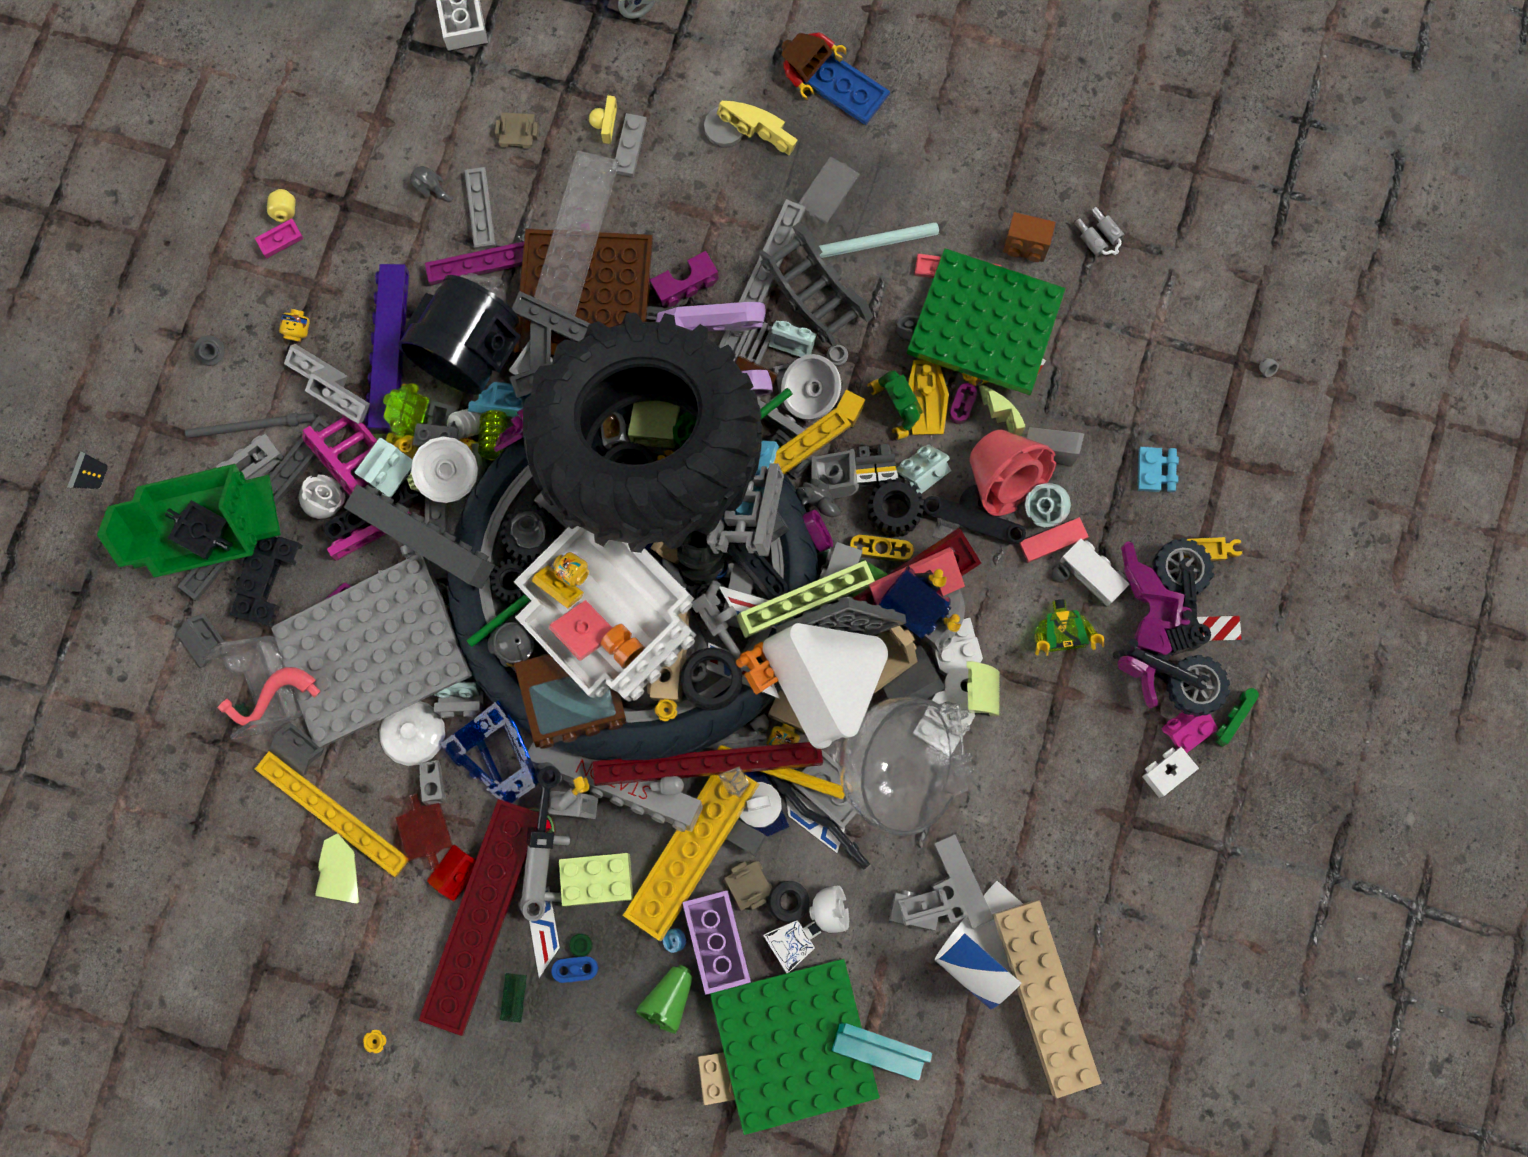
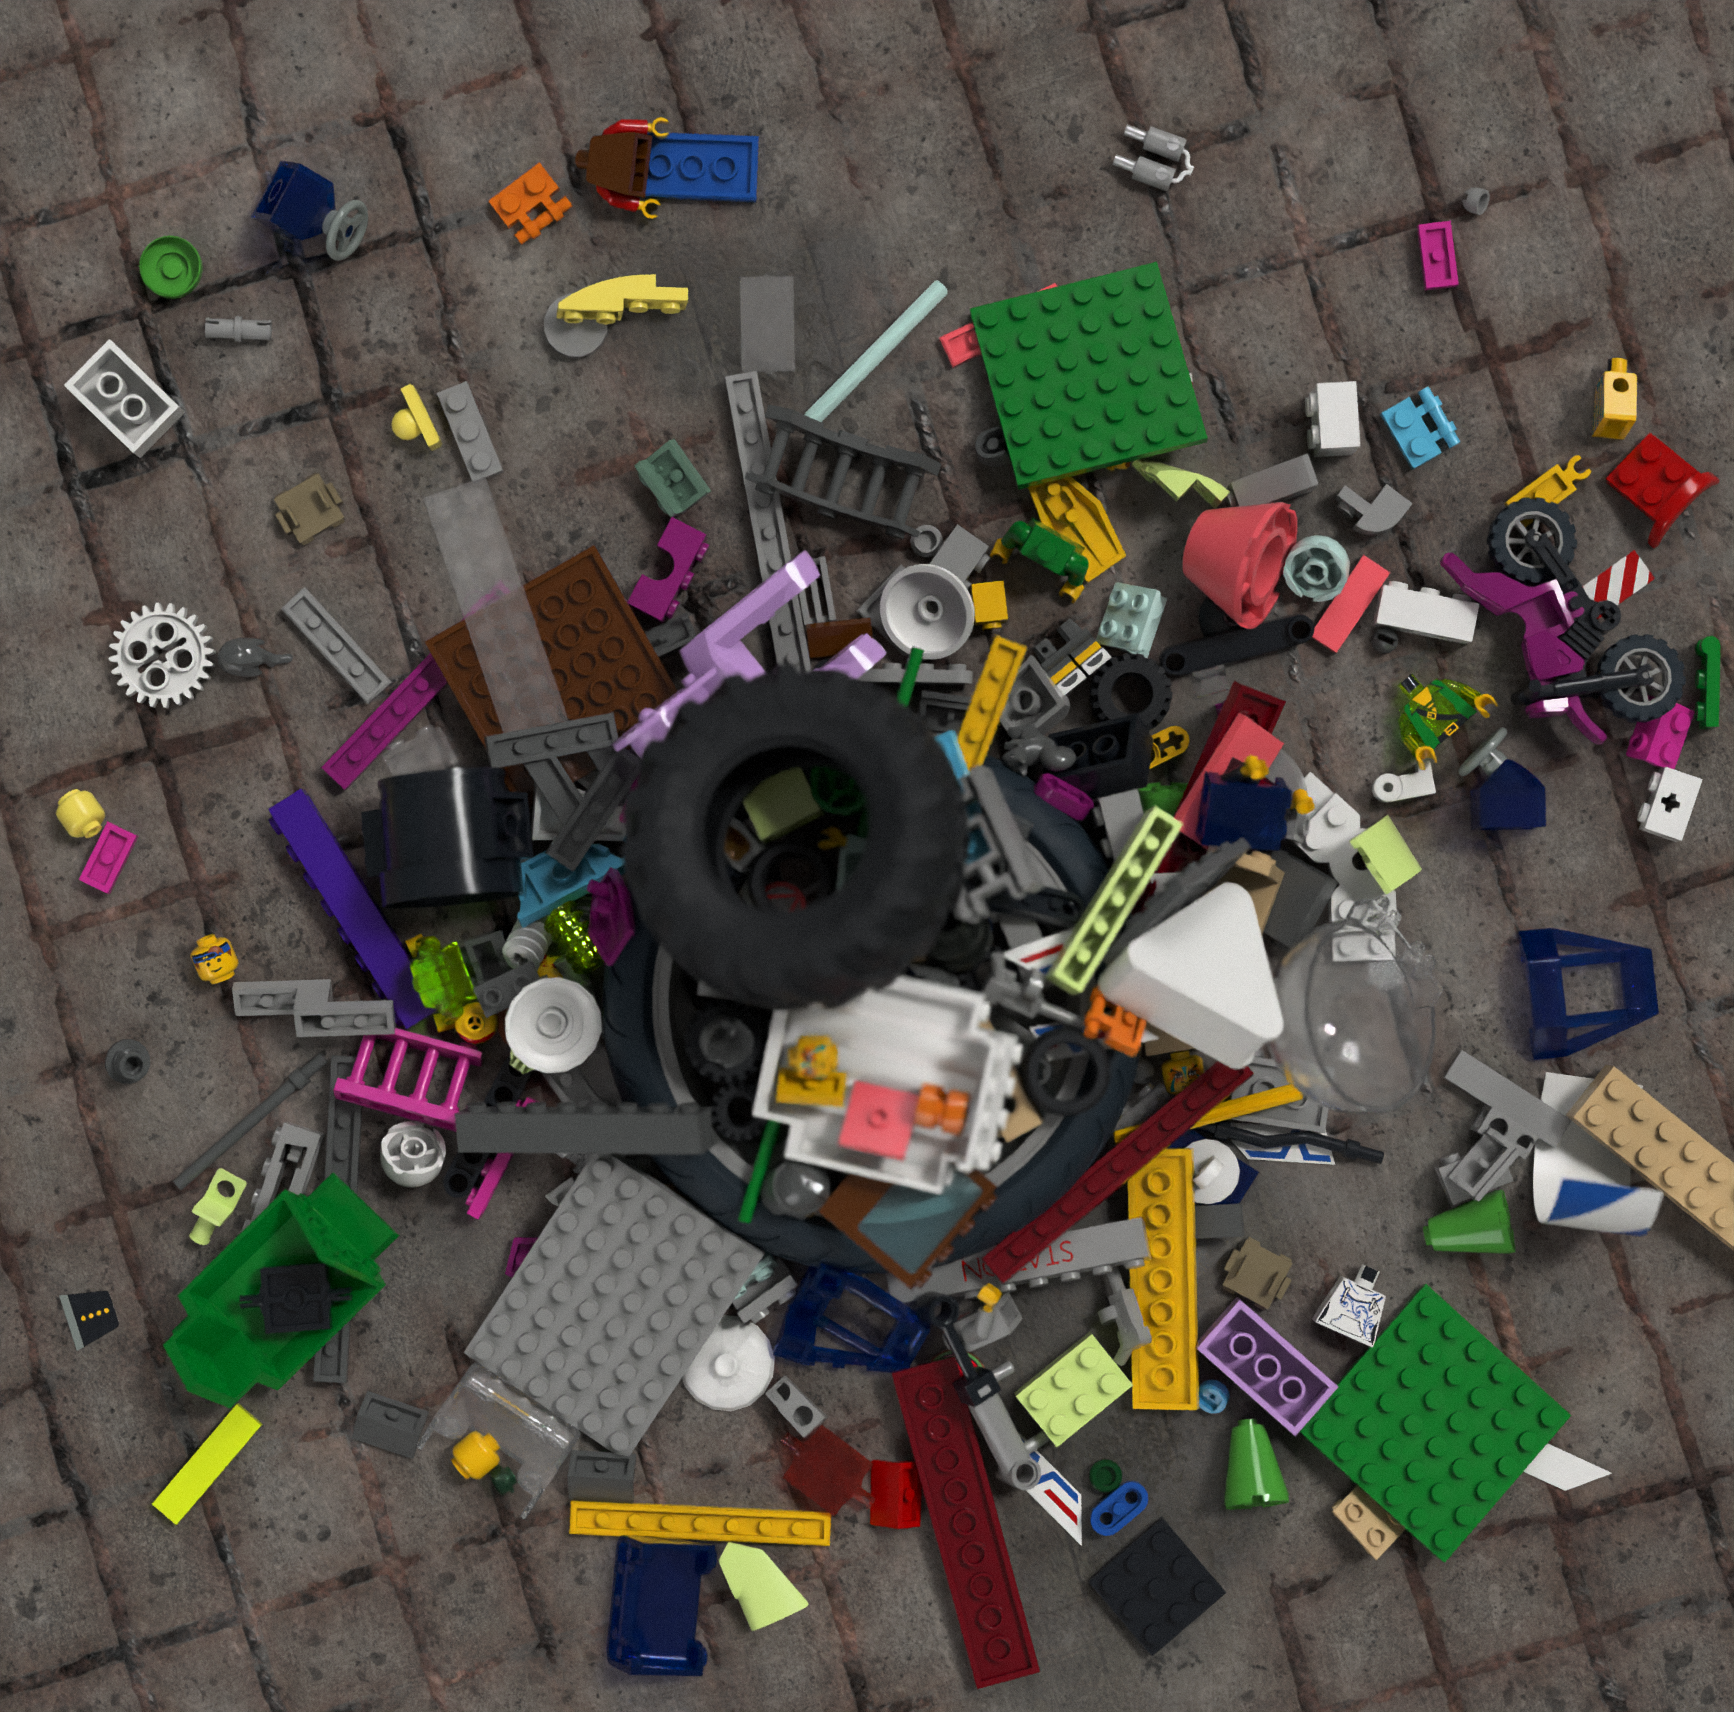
camera: 35 degrees left, 10 degrees up
coral animal [217,667,321,726] -> none
black bracket [230,536,303,628] -> none
light aqua bracket [355,438,413,497] -> none
clear green plate [500,973,527,1023] -> none
light grey cylinder [651,776,684,795] -> none
yellow plate [655,699,677,721] -> none
clear slope [719,767,749,797] -> none
black tyre [768,881,810,923] -> none
light aqua bracket [769,320,817,357] -> none
white cylinder [809,886,849,933] -> none
panel [832,1023,932,1080] -> none
magenta beam [950,383,977,424] -> none
dark orange brick [1003,212,1056,262] -> none
none -> white gear [109,603,216,708]
none -> neon yellow tile [152,1403,263,1525]
none -> yellowish green bracket [189,1168,247,1245]
none -> light grey pin [205,316,272,342]
none -> yellow head [451,1431,501,1480]
none -> orange plate [488,162,573,245]
none -> clear blue windscreen [606,1535,717,1676]
none -> sand green bracket [634,439,711,517]
none -> light grey brick [930,524,990,590]
none -> black brick [1043,713,1153,800]
none -> black plate [1088,1517,1226,1657]
none -> light grey piece [1097,1266,1152,1366]
none -> white brick [1305,381,1360,457]
none -> light grey brick [1334,484,1413,535]
none -> white leg [1372,761,1436,803]
none -> dark pink plate [1417,221,1459,290]
none -> bright green cone [1423,1189,1516,1254]
none -> clear blue piece [1458,727,1546,830]
none -> clear blue windscreen [1518,928,1659,1060]
none -> white sticker [1523,1443,1612,1491]
none -> yellow torso [1592,358,1637,440]
none -> red piece [1606,432,1720,549]

